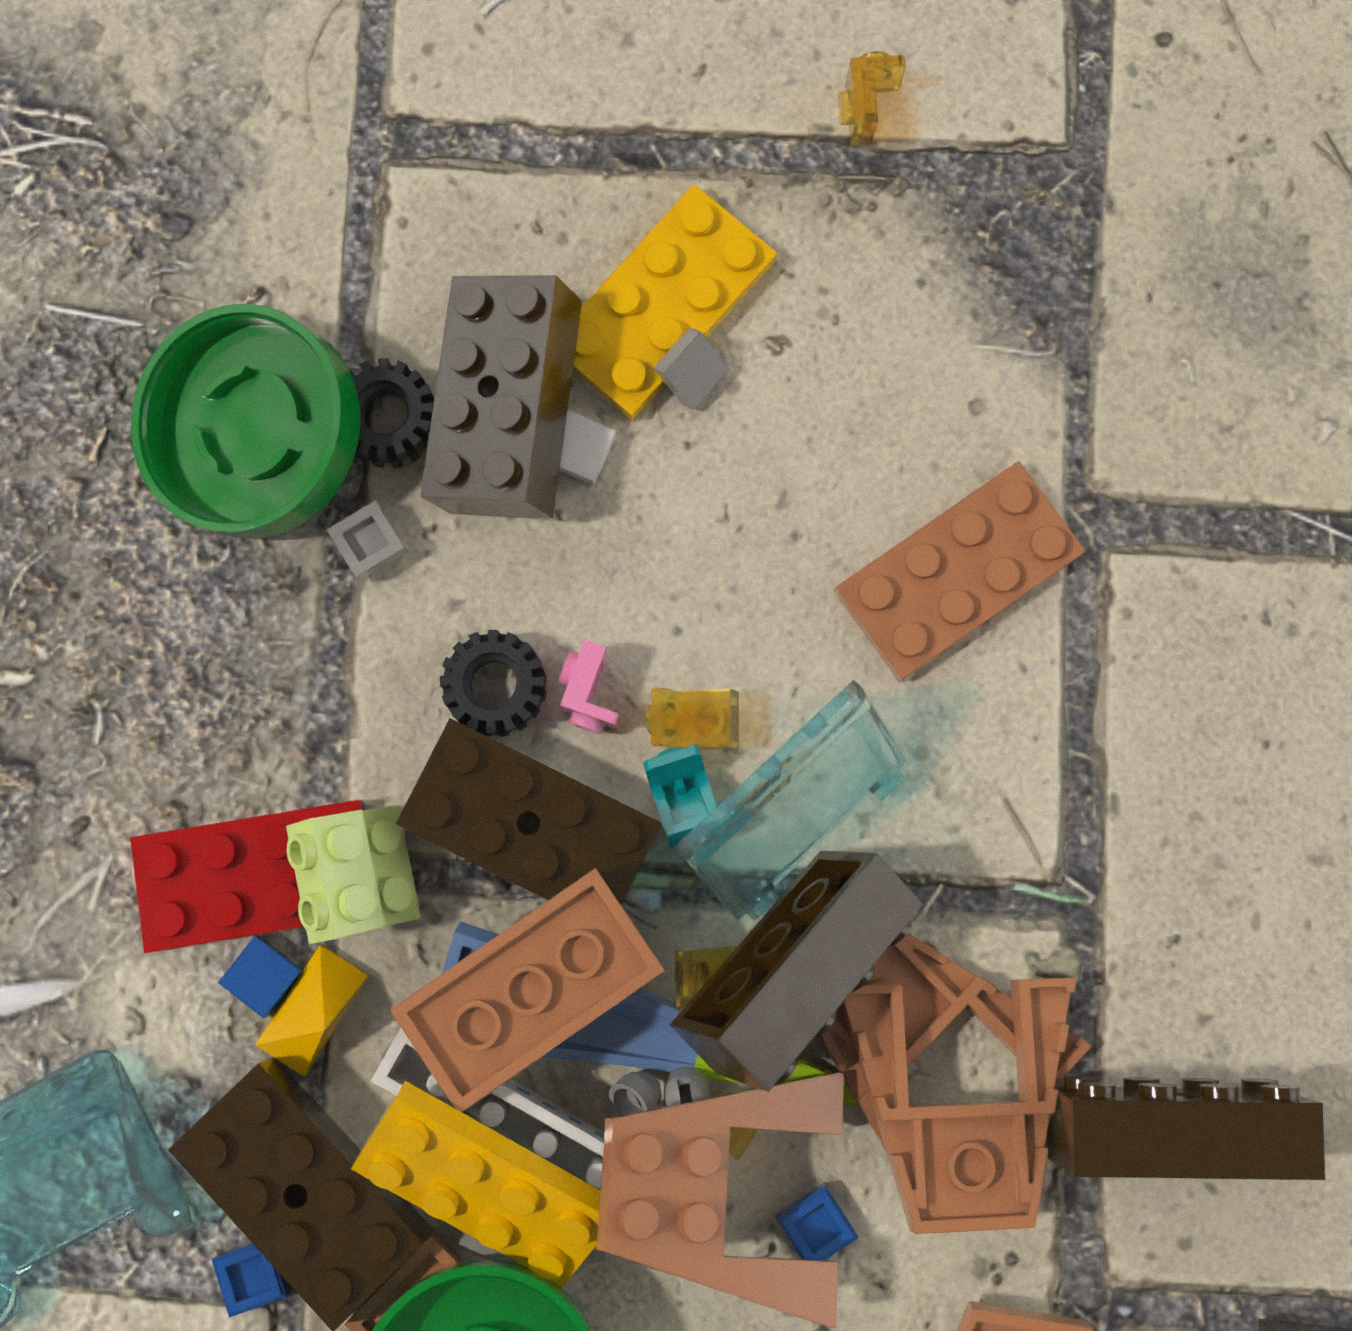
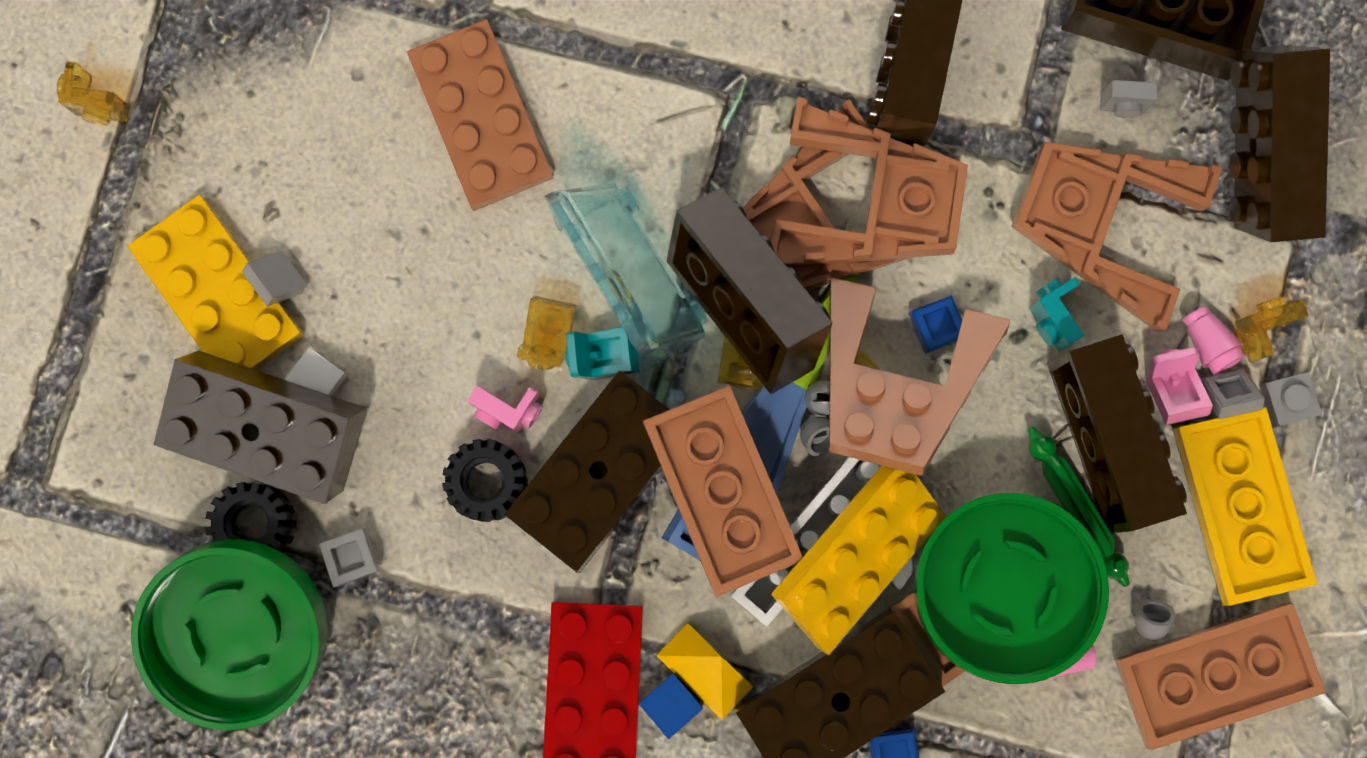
camera: 75 degrees left, 0 degrees up
yellowish green plate [286,805,421,944] -> none

